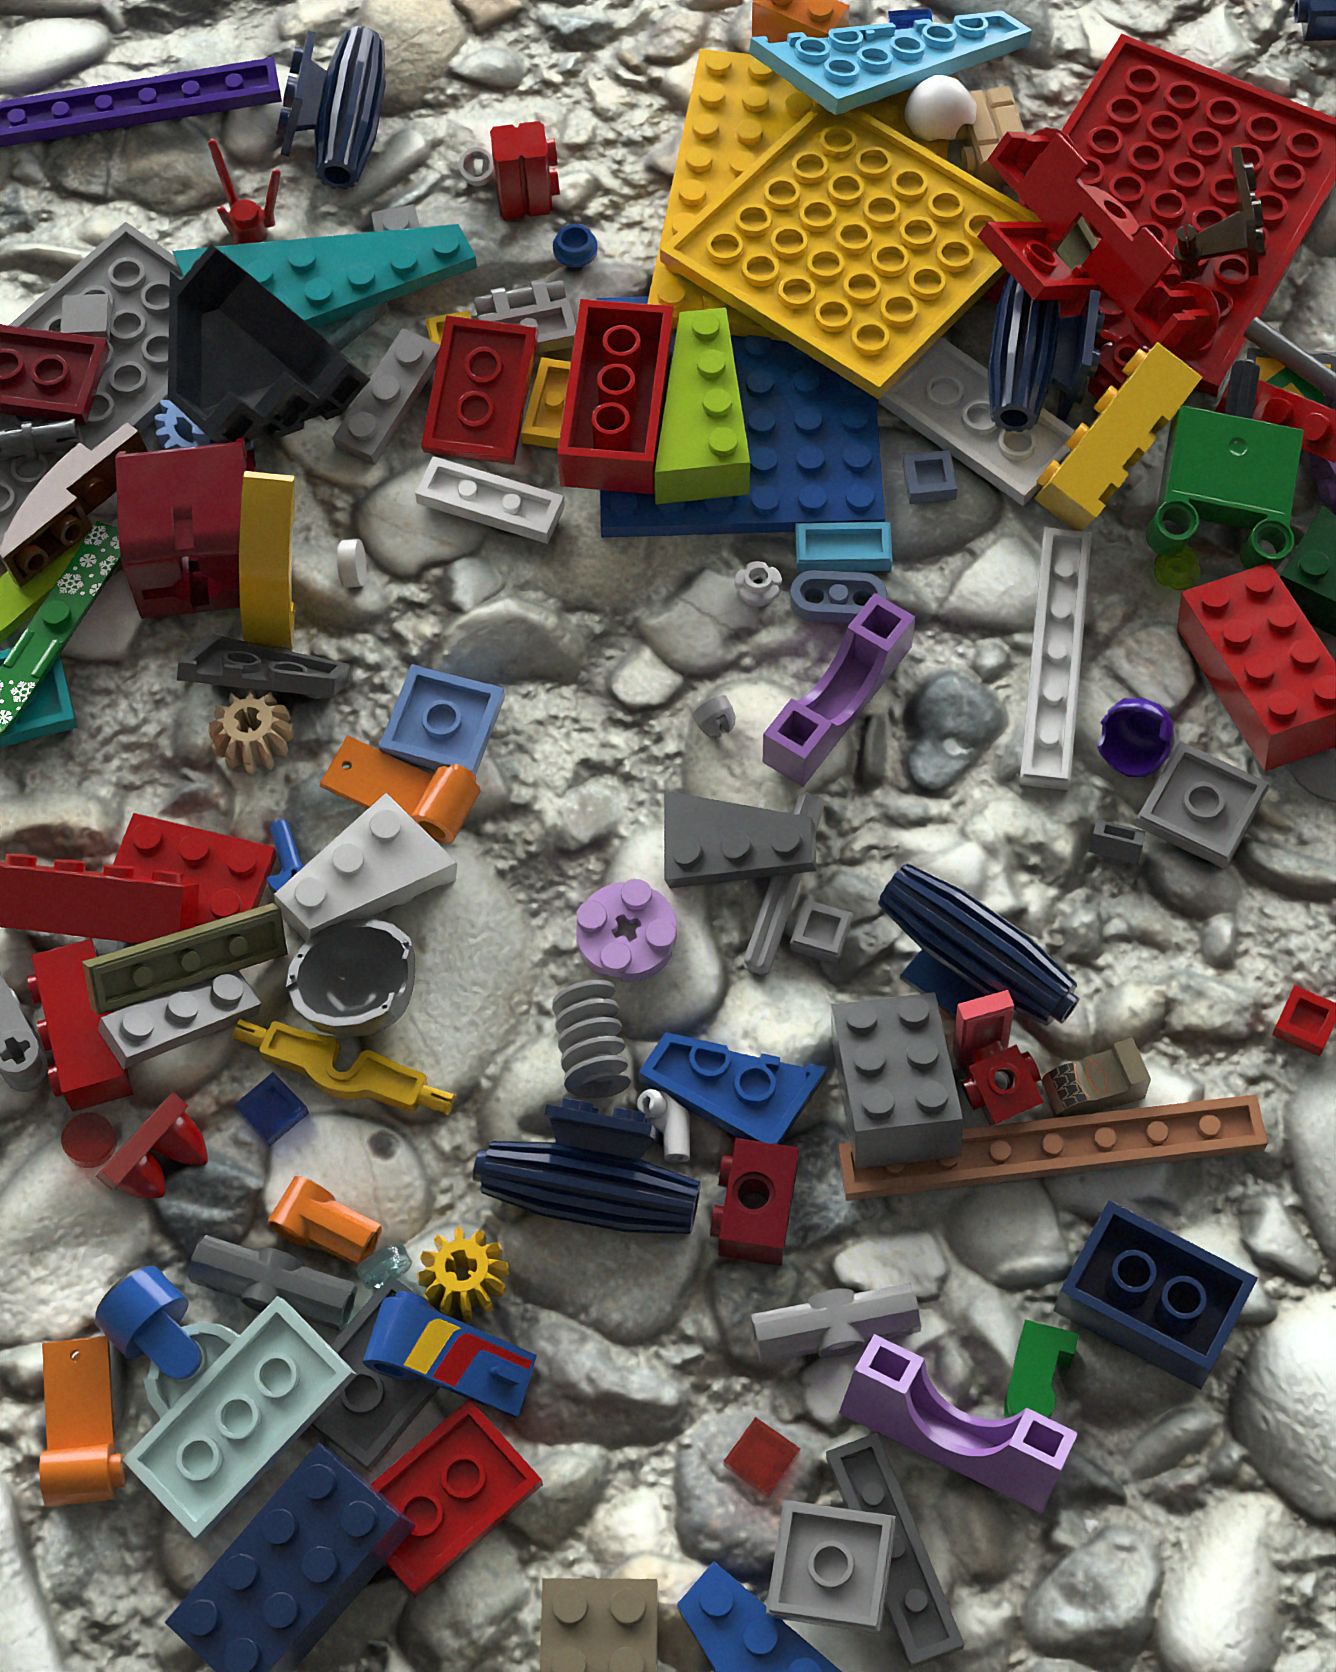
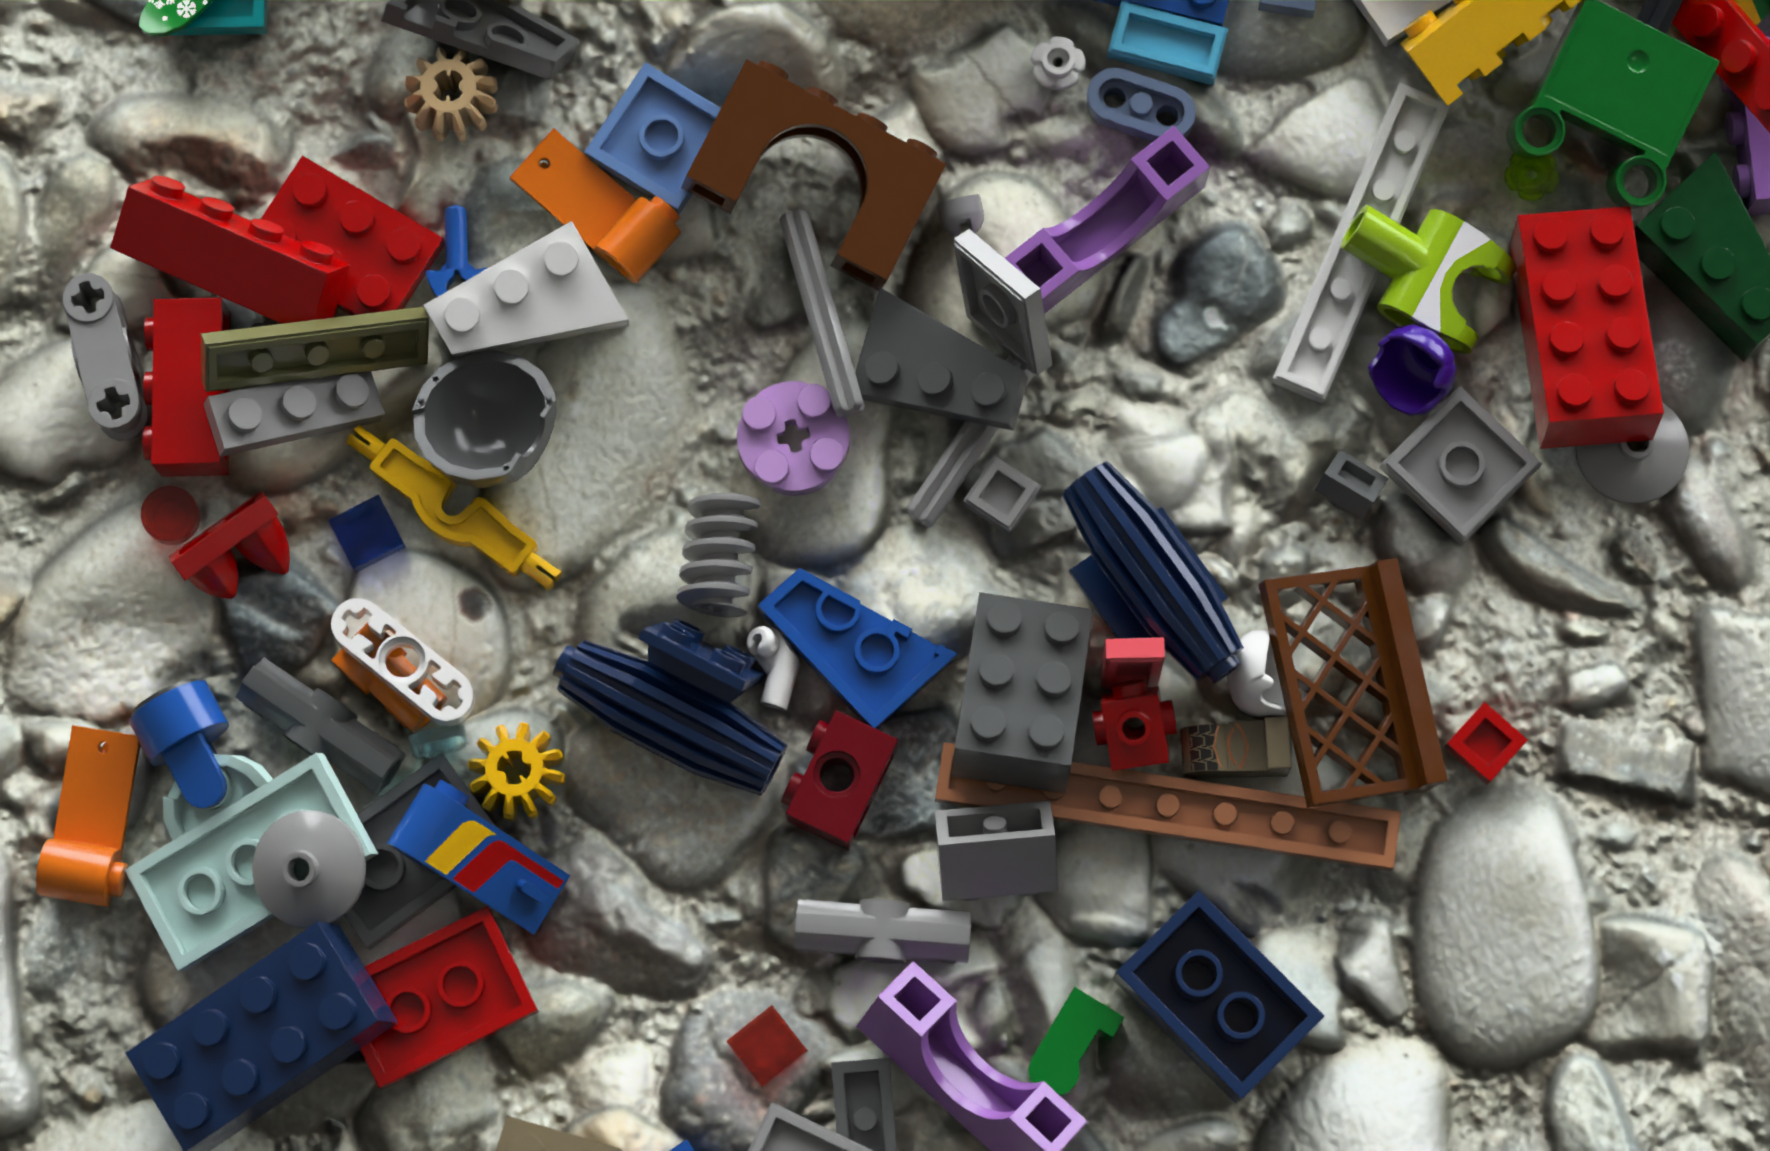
camera: 15 degrees right, 15 degrees up
none -> light grey dish [252,810,366,928]
none -> white beam [331,598,474,726]
none -> reddish brown arch [681,59,947,291]
none -> light grey axle [780,209,865,418]
none -> light grey brick [934,801,1058,901]
none -> light grey plate [954,229,1052,375]
none -> white hair [1226,630,1287,718]
none -> reddish brown fence [1258,558,1448,808]
none -> lime connector [1340,205,1517,354]

